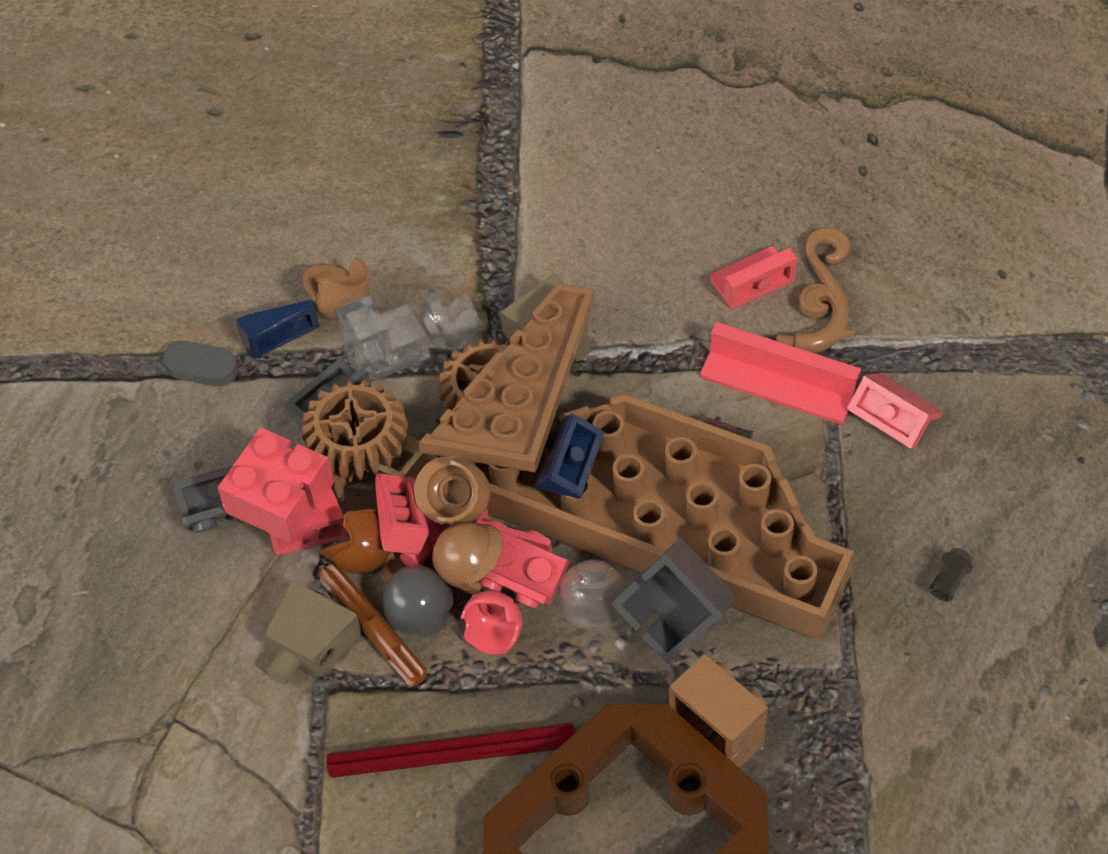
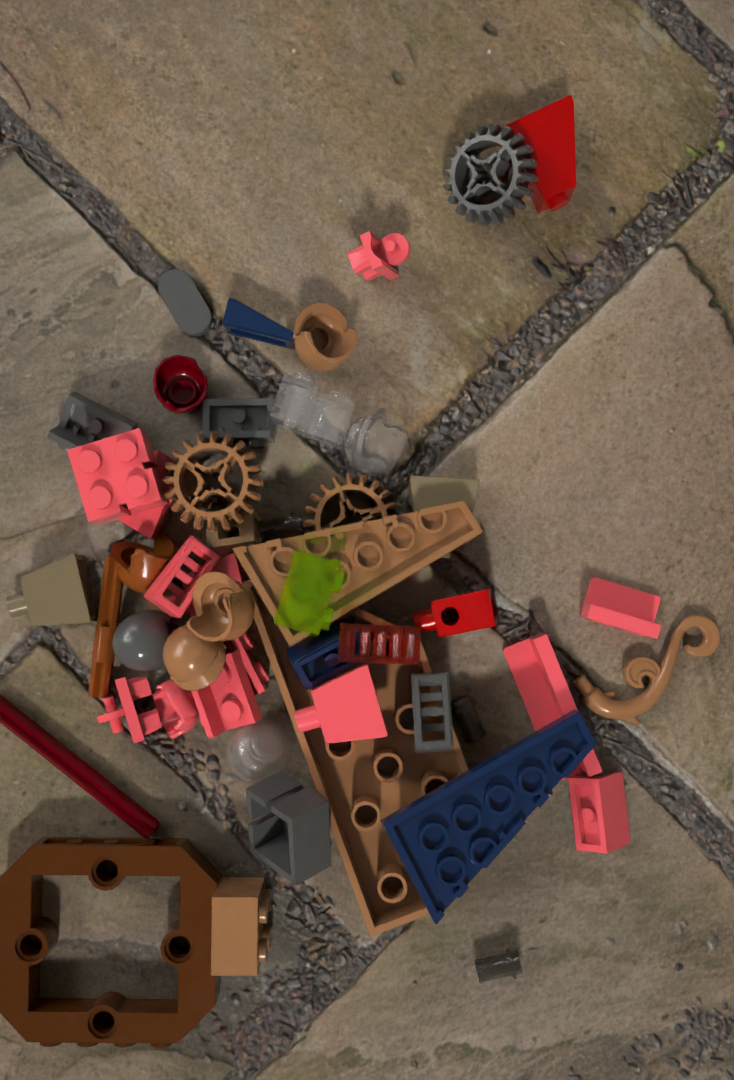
camera: 40 degrees right, 30 degrees up
none -> coral hips [96,676,162,744]
none -> dark red hair [153,355,208,414]
none -> clear neon green bracket [273,550,345,637]
none -> coral torso [294,663,388,743]
none -> clear red slope [338,623,421,665]
none -> coral hips [347,231,411,281]
none -> dark blue wing [380,709,596,925]
none -> dark grey slope [411,672,454,753]
none -> red torso [413,587,499,638]
none -> dark grey gear [442,123,539,226]
none -> red slope [506,95,576,213]

